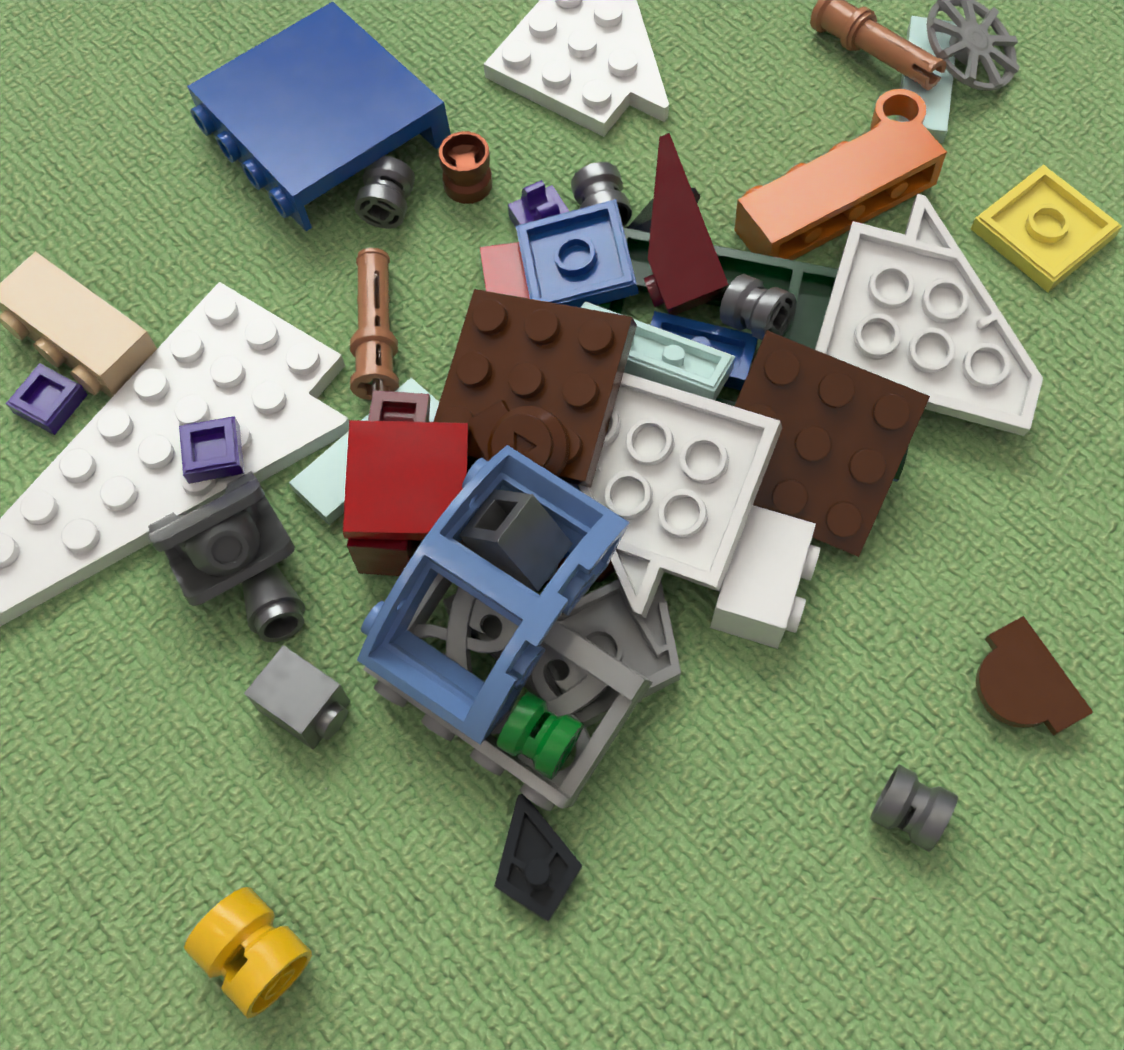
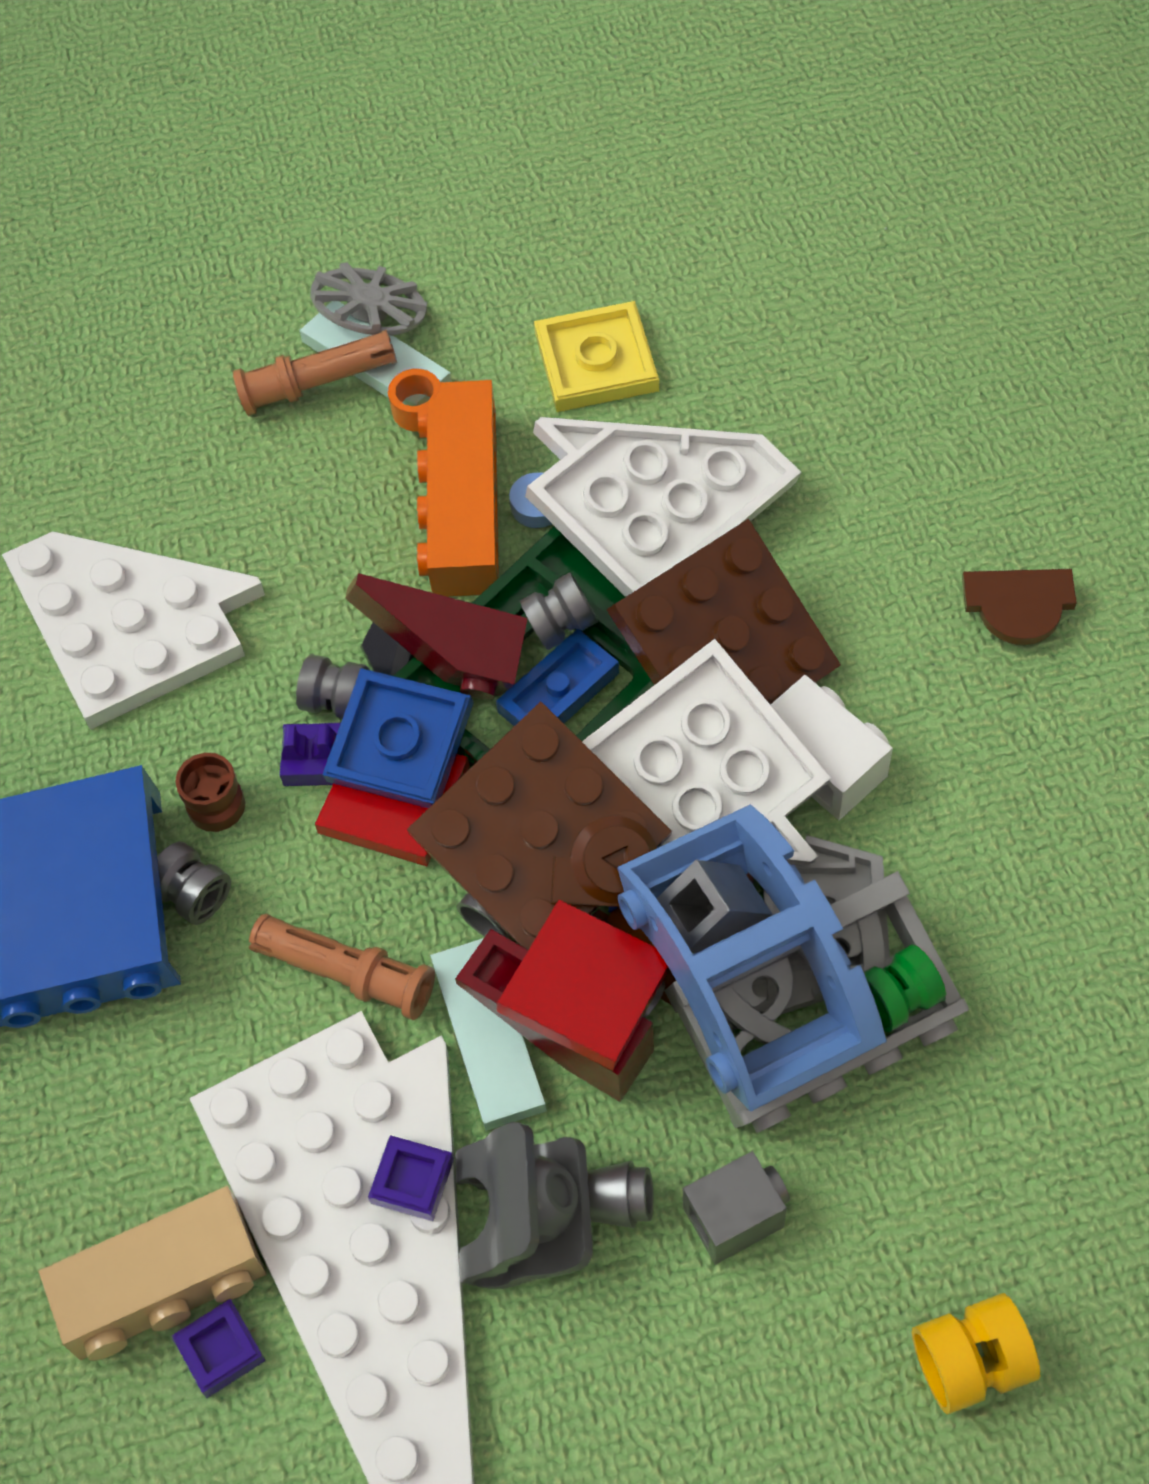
camera: 60 degrees left, 5 degrees down
black piece [494,794,582,923] -> none
light aqua tile [581,302,736,400] -> none
flat silver wheel [870,764,958,852] -> none

